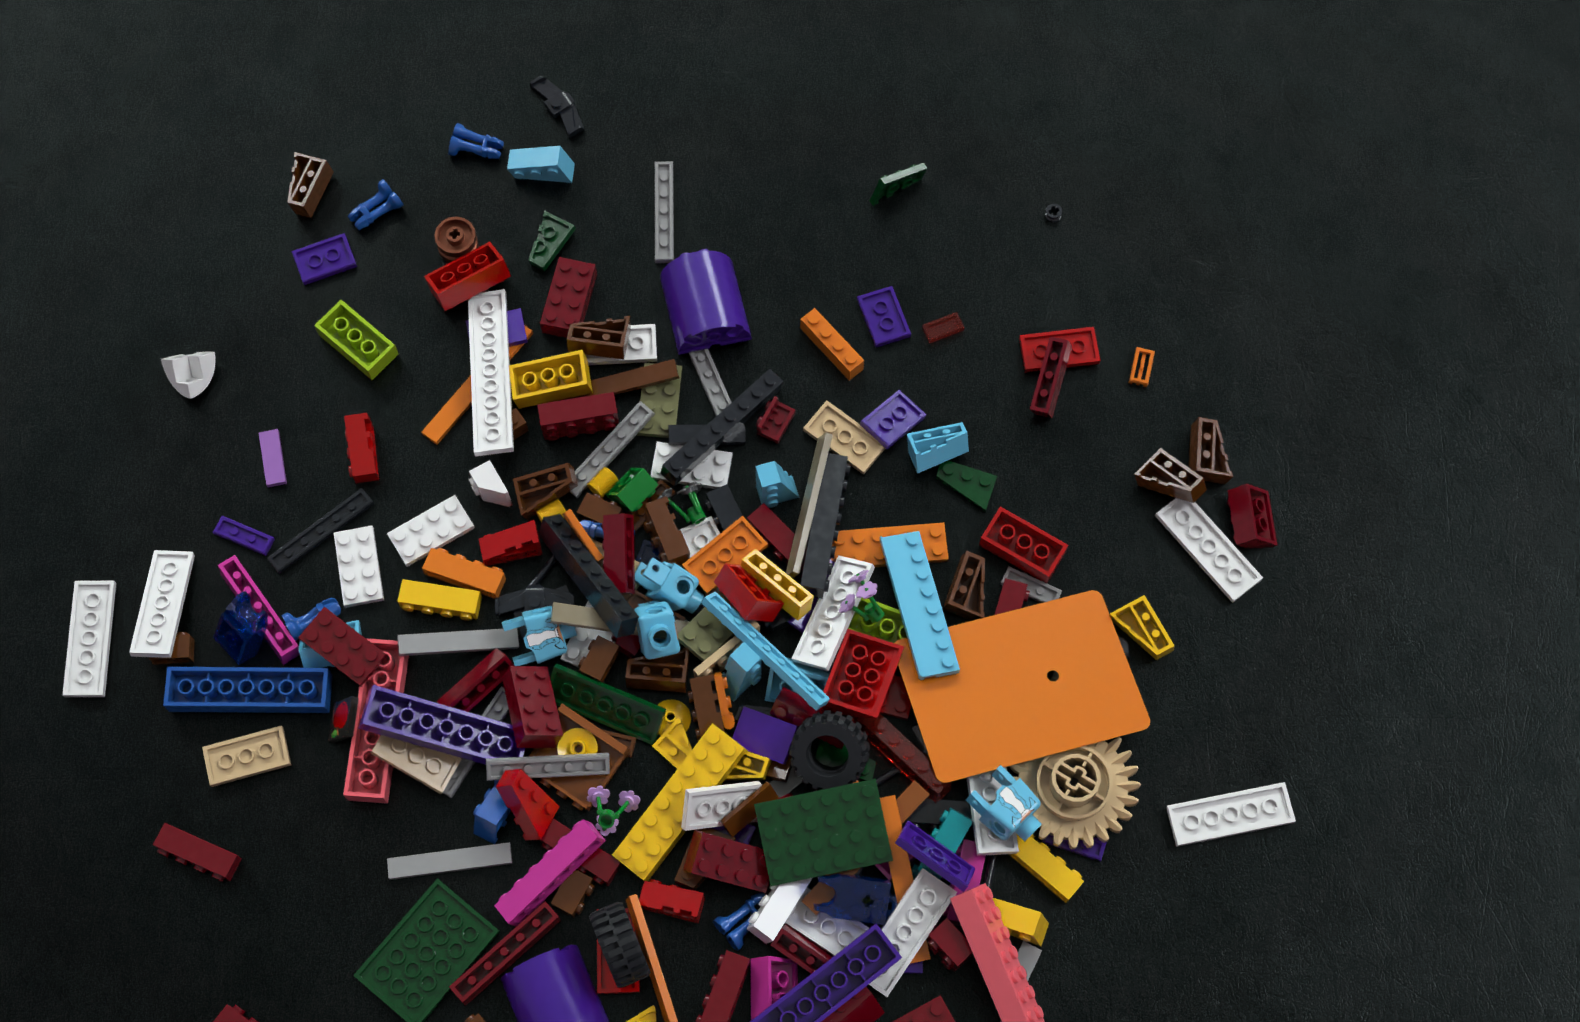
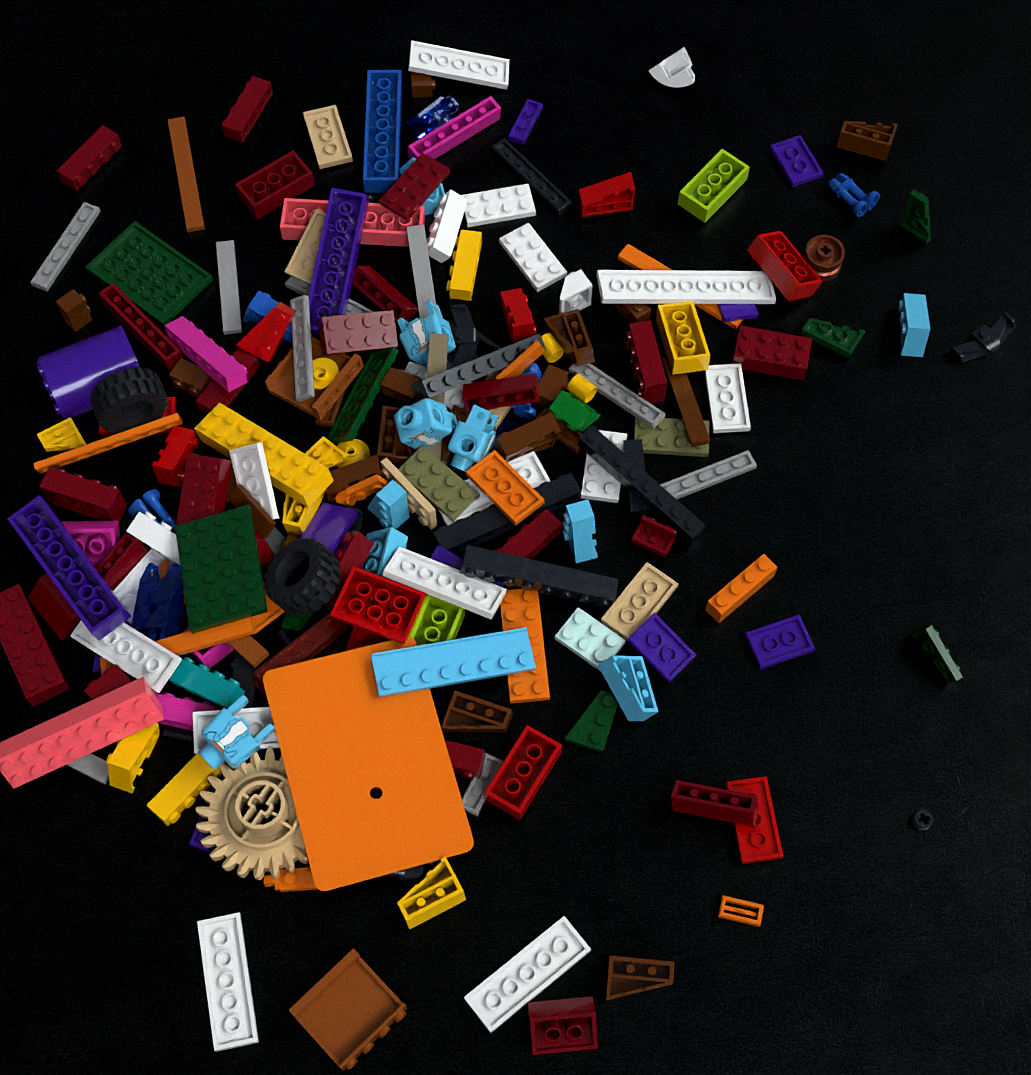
camera: 90 degrees right, 5 degrees down
white plate [63,581,116,697] -> none
medium lavender tile [259,429,287,487] -> none
blue piece [282,598,341,641] -> none
orange brick [422,548,506,599] -> none
blue piece [448,123,504,159] -> none
reddish brown wedge [567,316,631,360] -> none
lavender plant [587,786,640,836] -> none
light grey tile [655,161,674,263] -> none
green plant [658,482,706,525] -> none
dark purple cylinder [660,249,752,355] -> none
medium azure plate [701,592,830,710] -> none
red wedge [714,563,785,622] -> none
yellow brick [741,549,814,621] -> none
dark tan tile [786,432,832,578] -> none
plant [839,570,885,623] -> none
dark purple tile [895,821,975,892] -> none
clear red tile [922,312,964,343] -> none
reddish brown wedge [1134,448,1207,503] -> none
none -> dark orange tile [168,117,205,232]
none -> dark red brick [235,151,315,220]
none -> orange hinge [264,867,317,892]
none -> dark orange panel [289,948,407,1071]
none -> white brick [427,189,468,263]
none -> light aqua plate [555,607,626,671]
none -> dark green wing [899,189,931,244]

